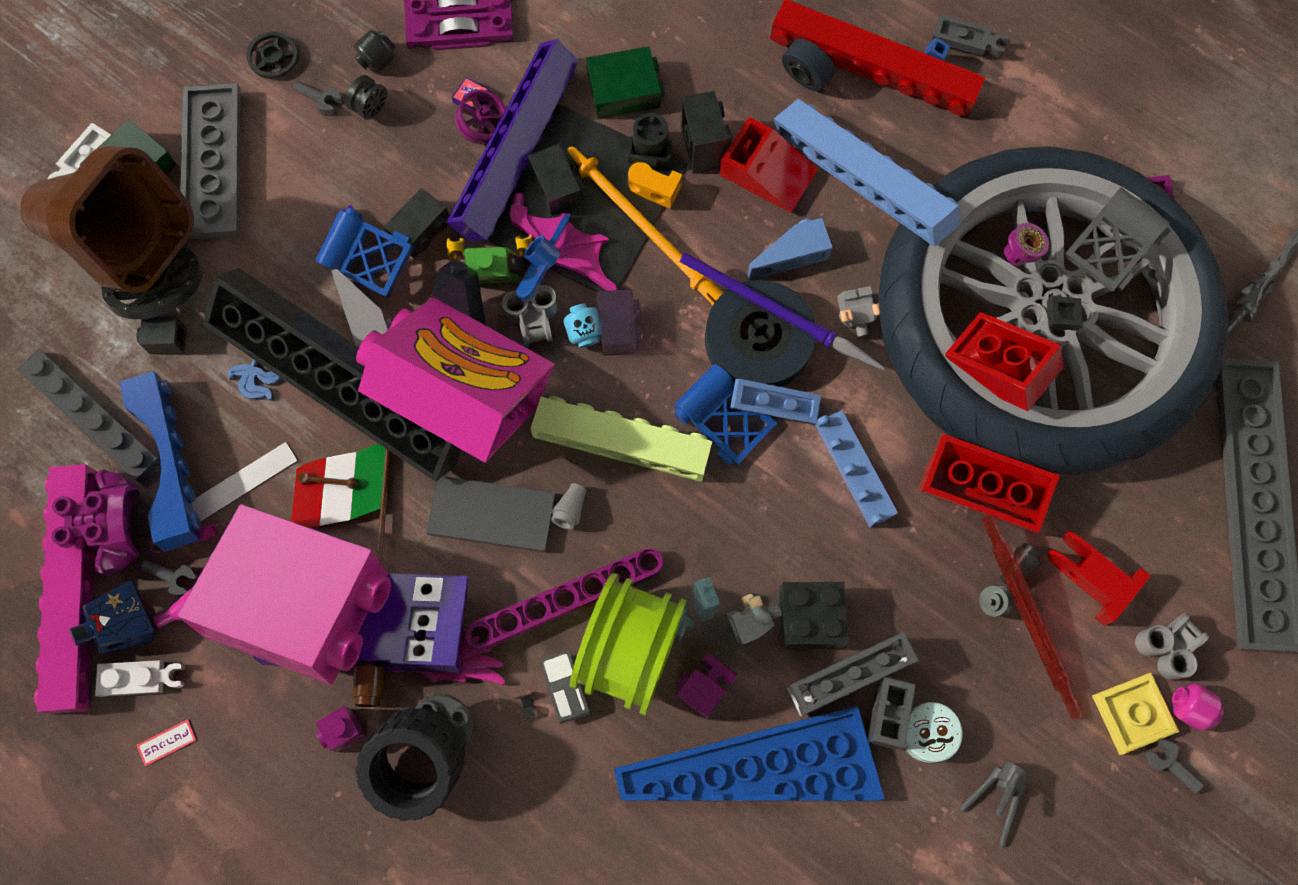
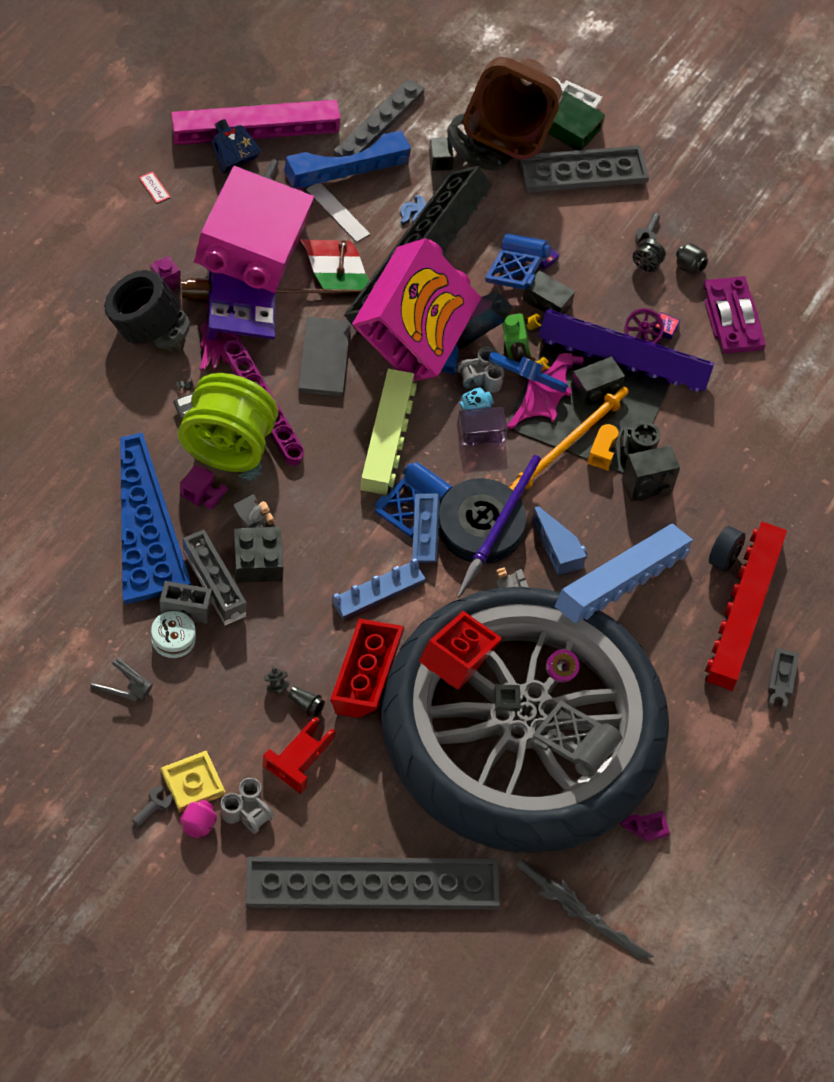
camera: 80 degrees right, 15 degrees down
magenta piece [52,469,140,576] -> none
white plate [95,660,186,697] -> none
pearl dark grey wheel [246,32,298,79] -> none
light grey slope [331,269,392,347] -> none
light grey cone [551,483,587,530] -> none
dark green brick [586,46,665,119] -> none
clear light blue piece [691,577,720,623] -> none
red slope [719,117,818,214] -> none
blue piece [924,37,950,60] -> none
clear red axle [981,514,1083,719] -> none

